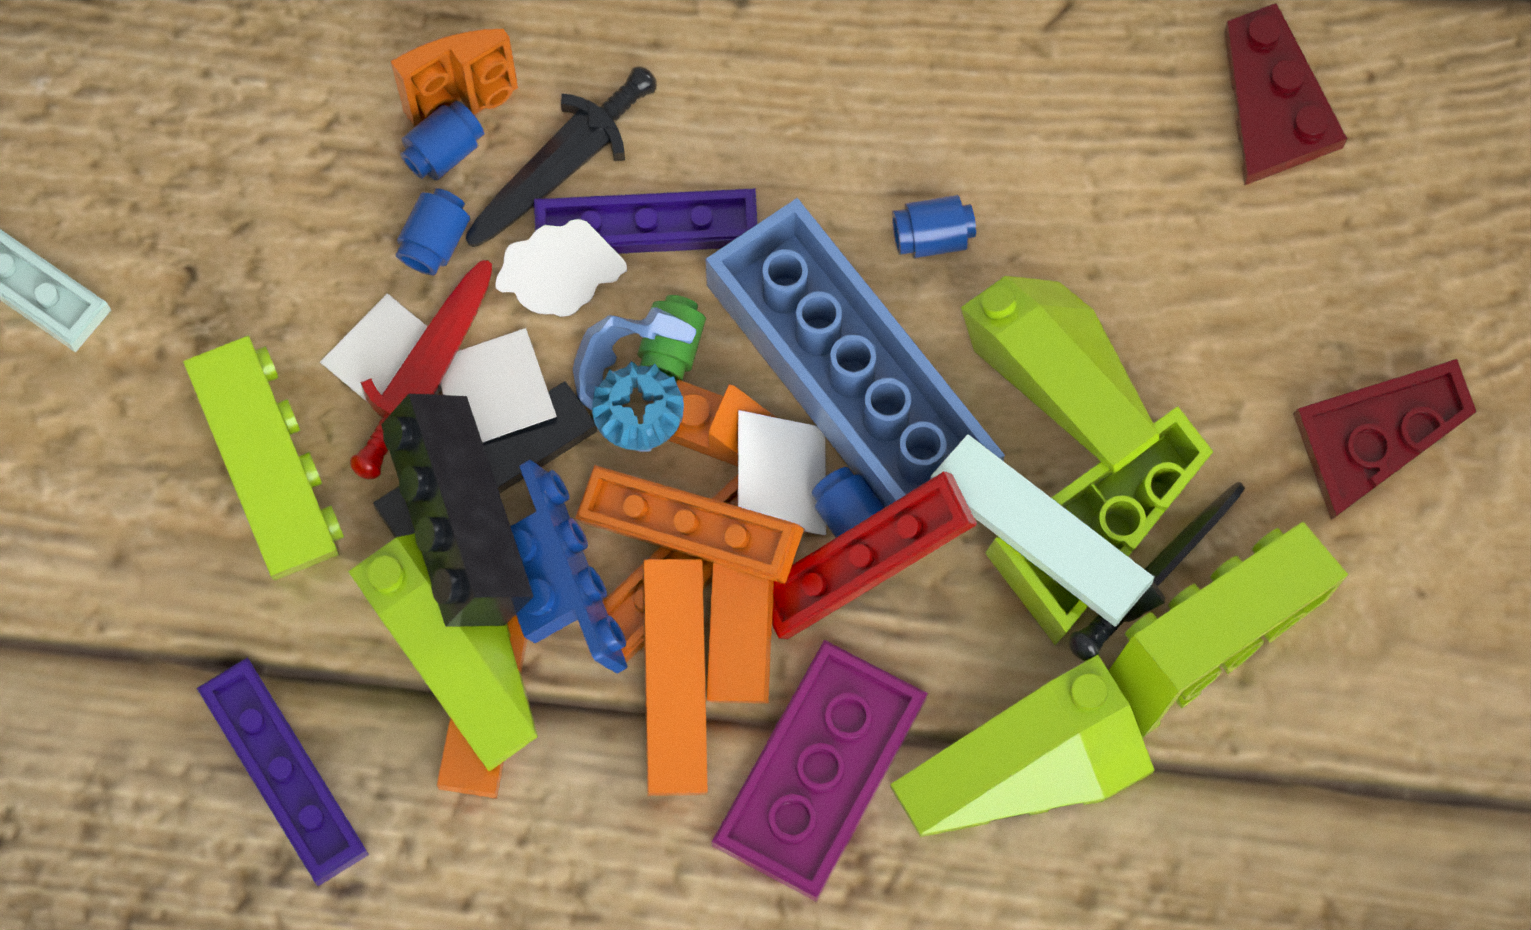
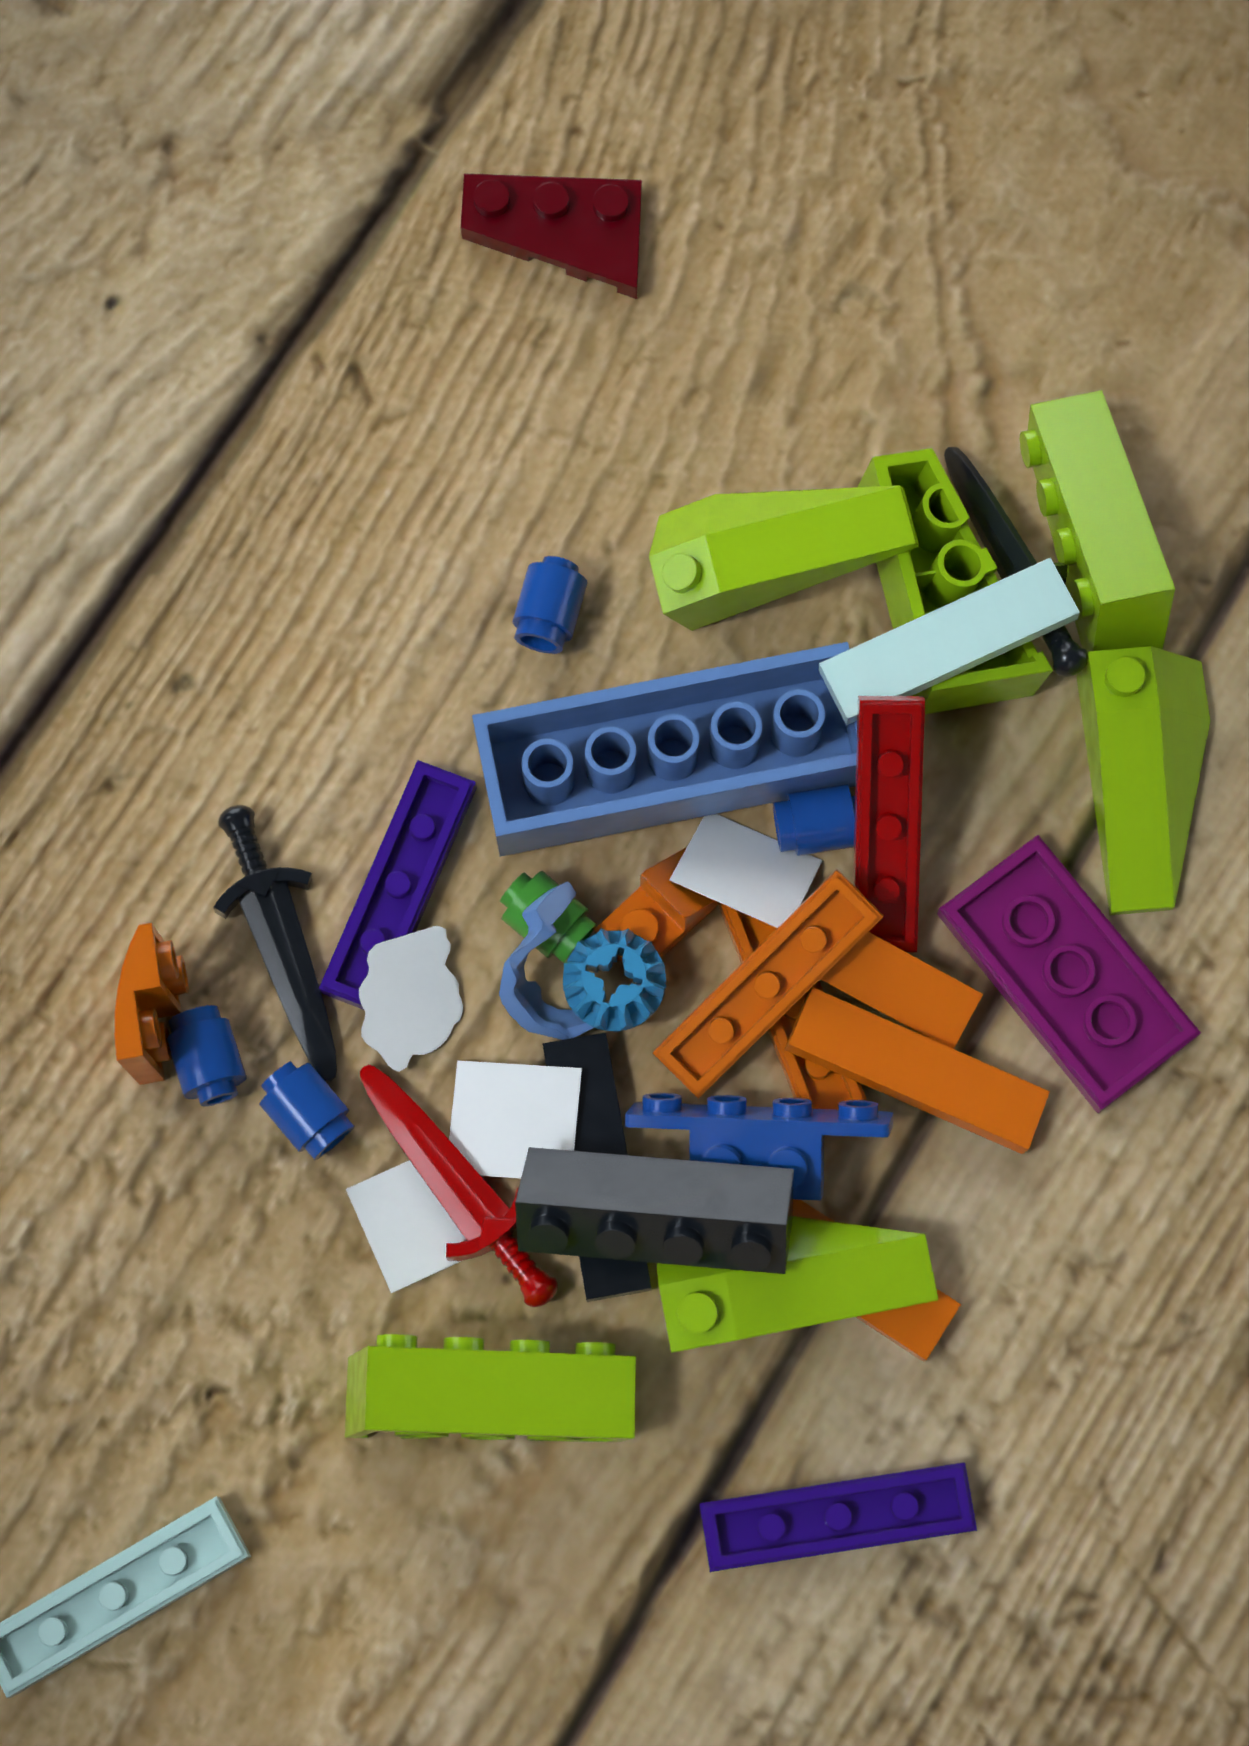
camera: 65 degrees left, 5 degrees up
dark red wing [1293,359,1477,520] -> none

